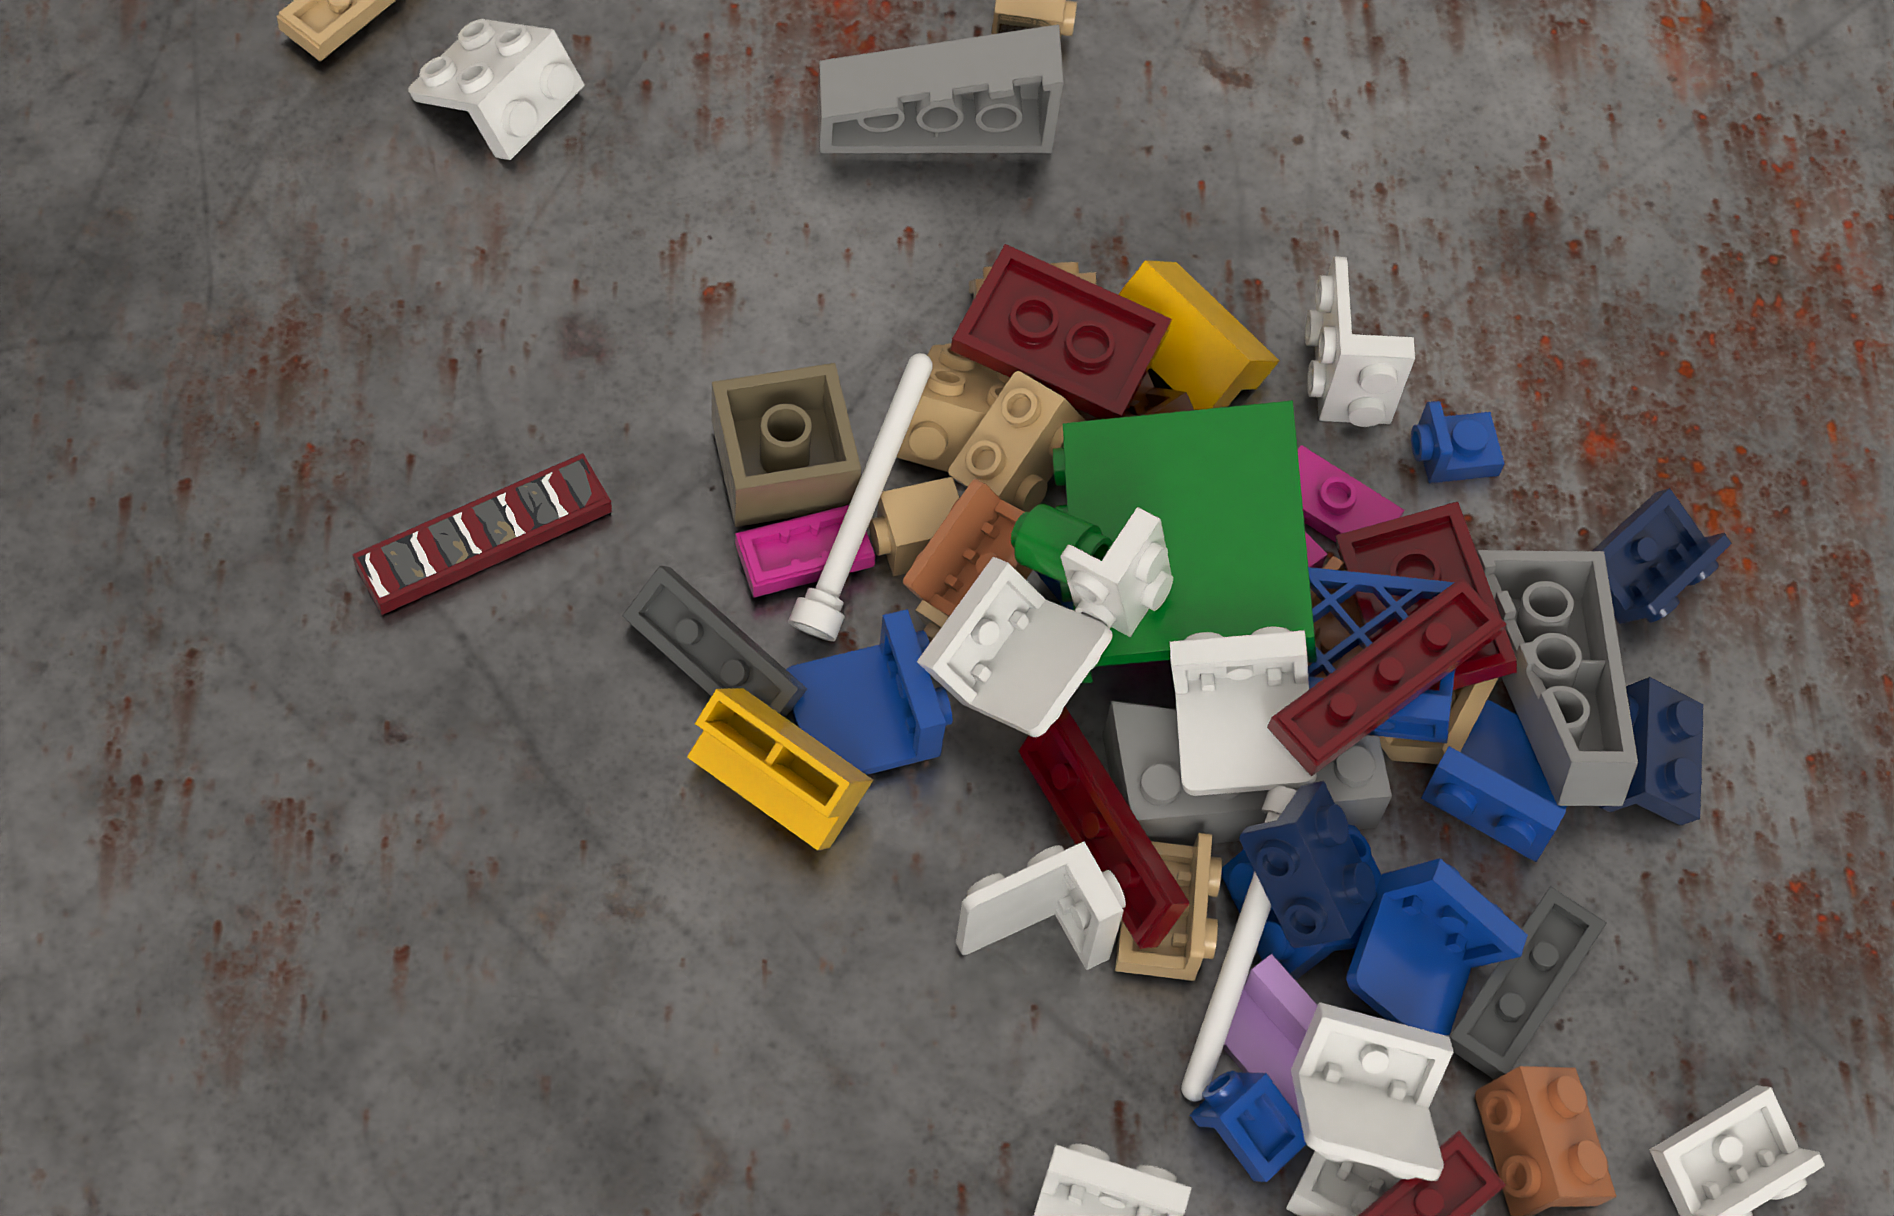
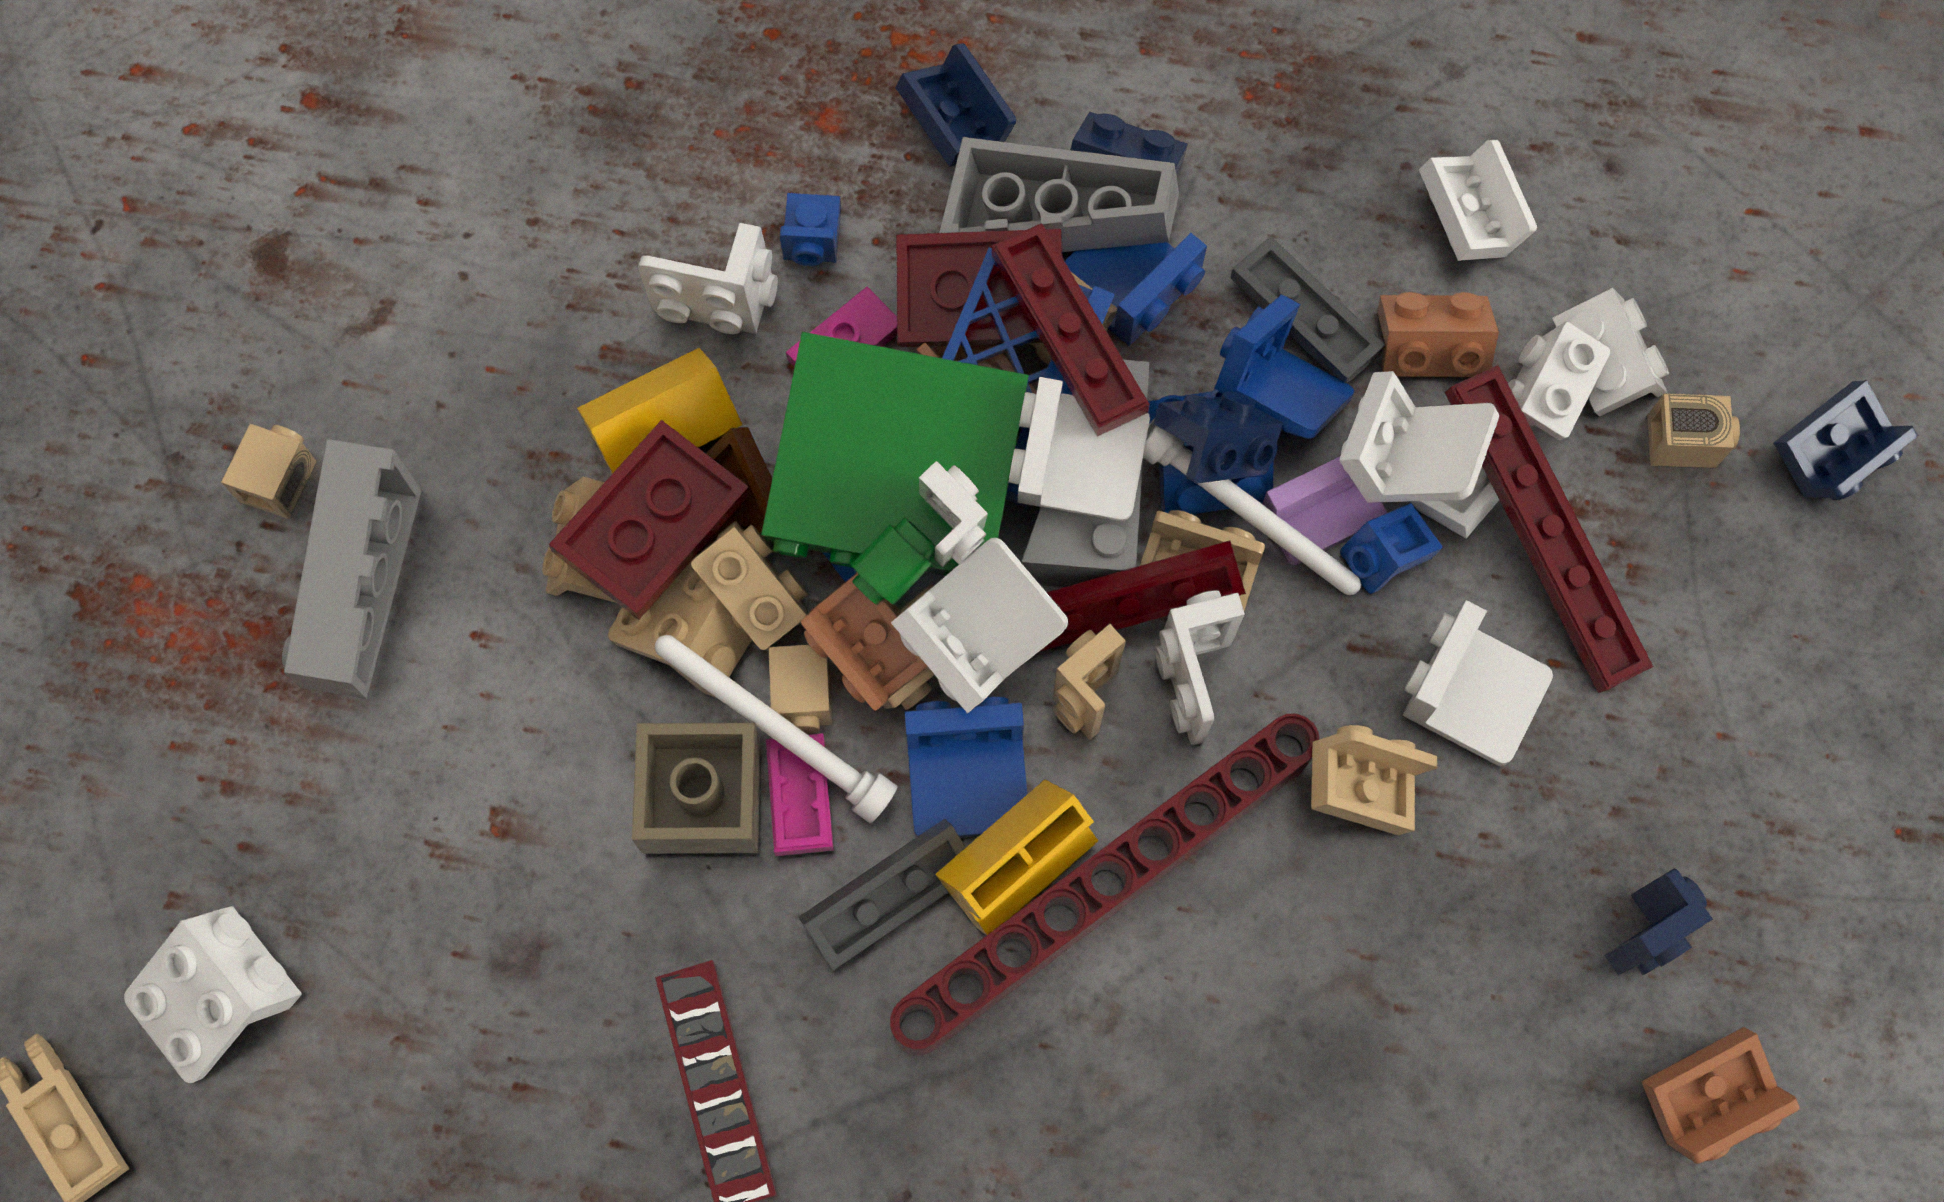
camera: 70 degrees left, 10 degrees up
none -> dark red beam [890,713,1319,1056]
none -> tan bracket [1053,624,1126,740]
none -> tan bracket [1311,725,1437,835]

